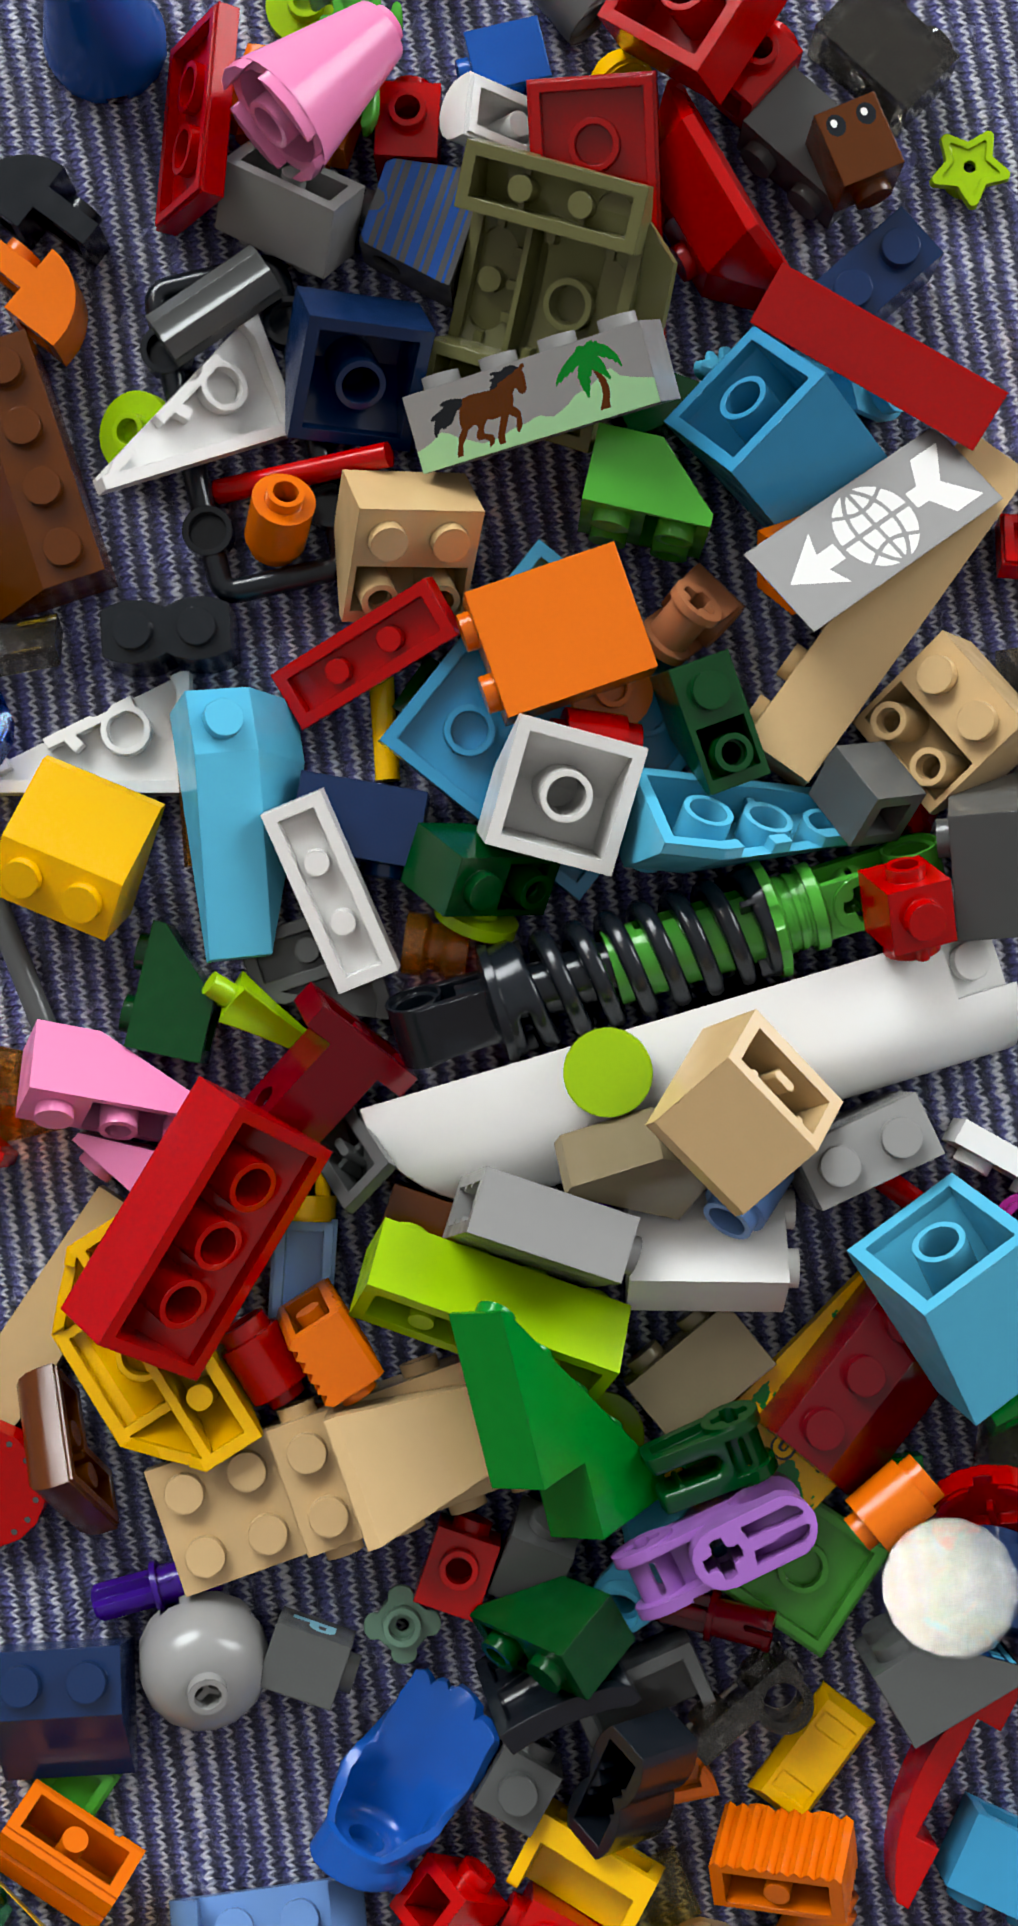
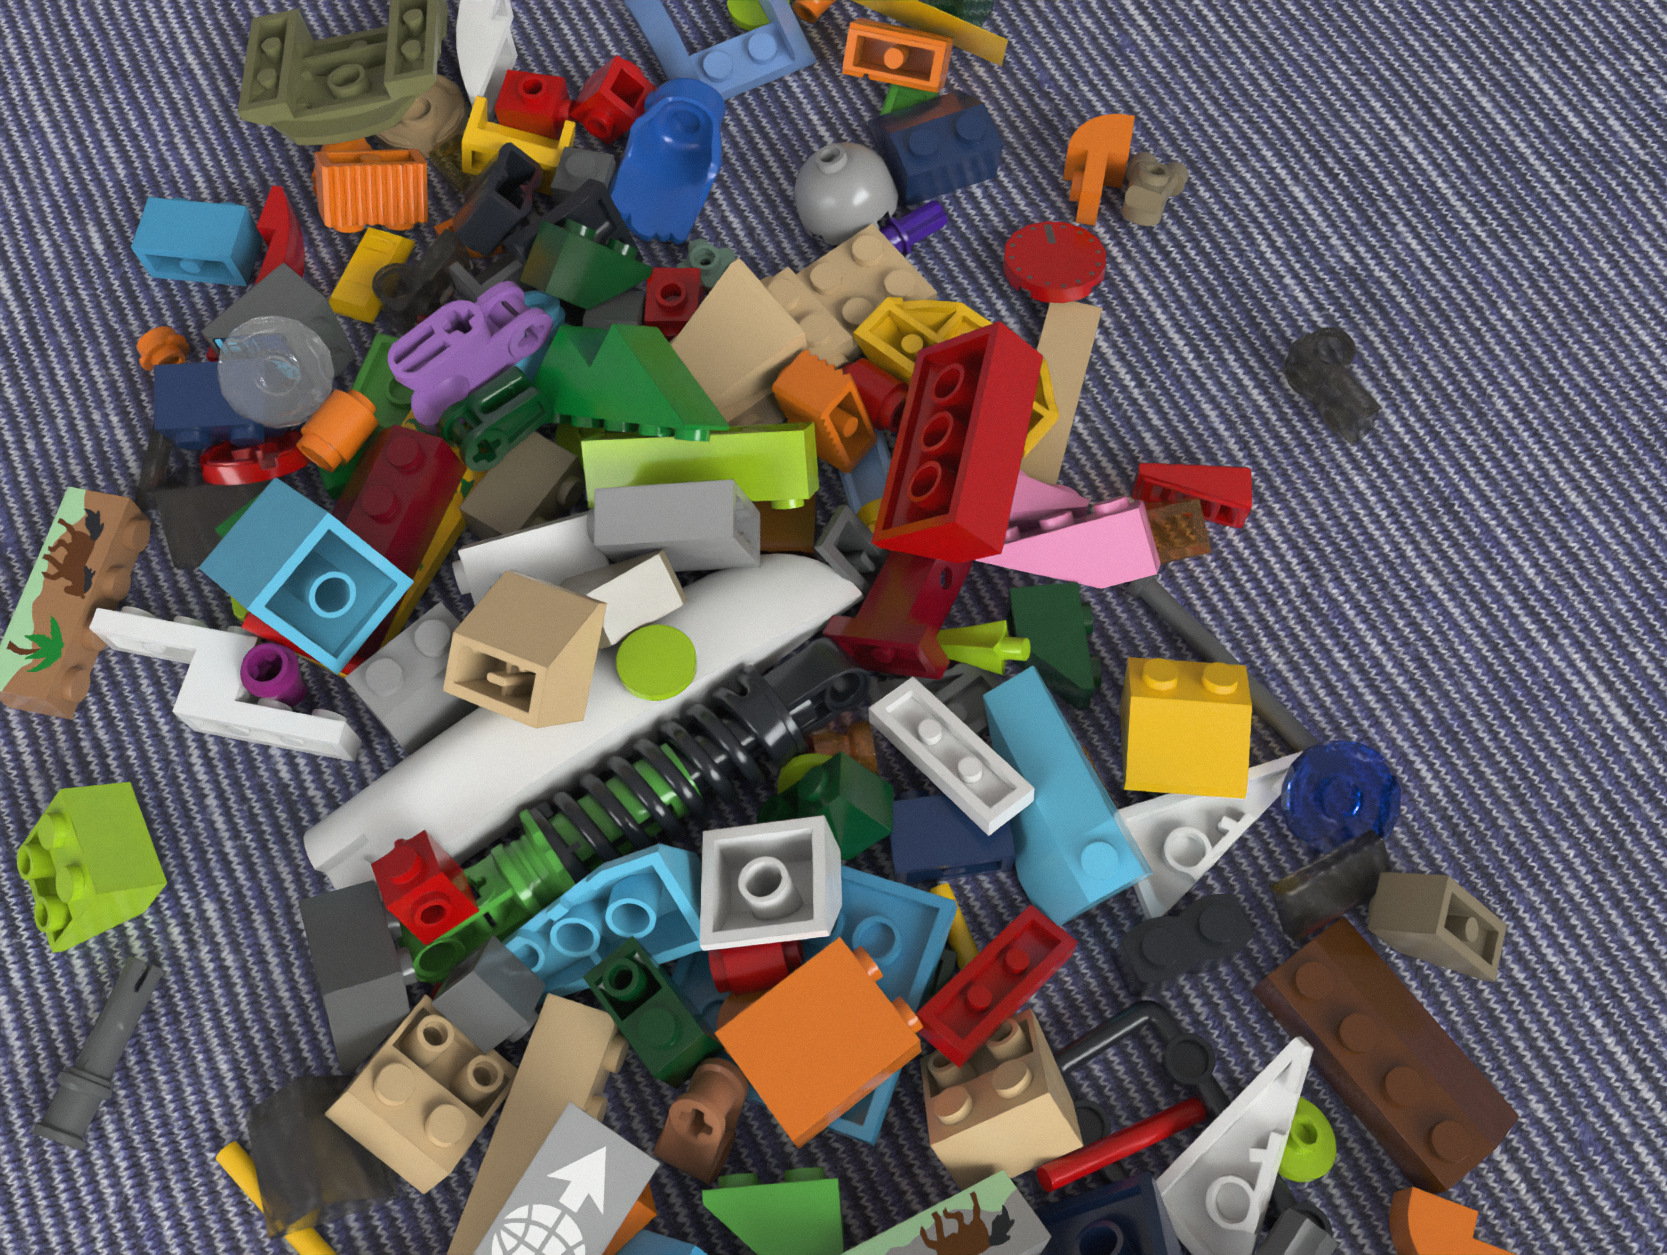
camera: 165 degrees right, 20 degrees down
reddish brown brick [17,1363,119,1535] -> none
orange brick [244,474,316,567] -> none
dark grey brick [260,1606,362,1711] -> none

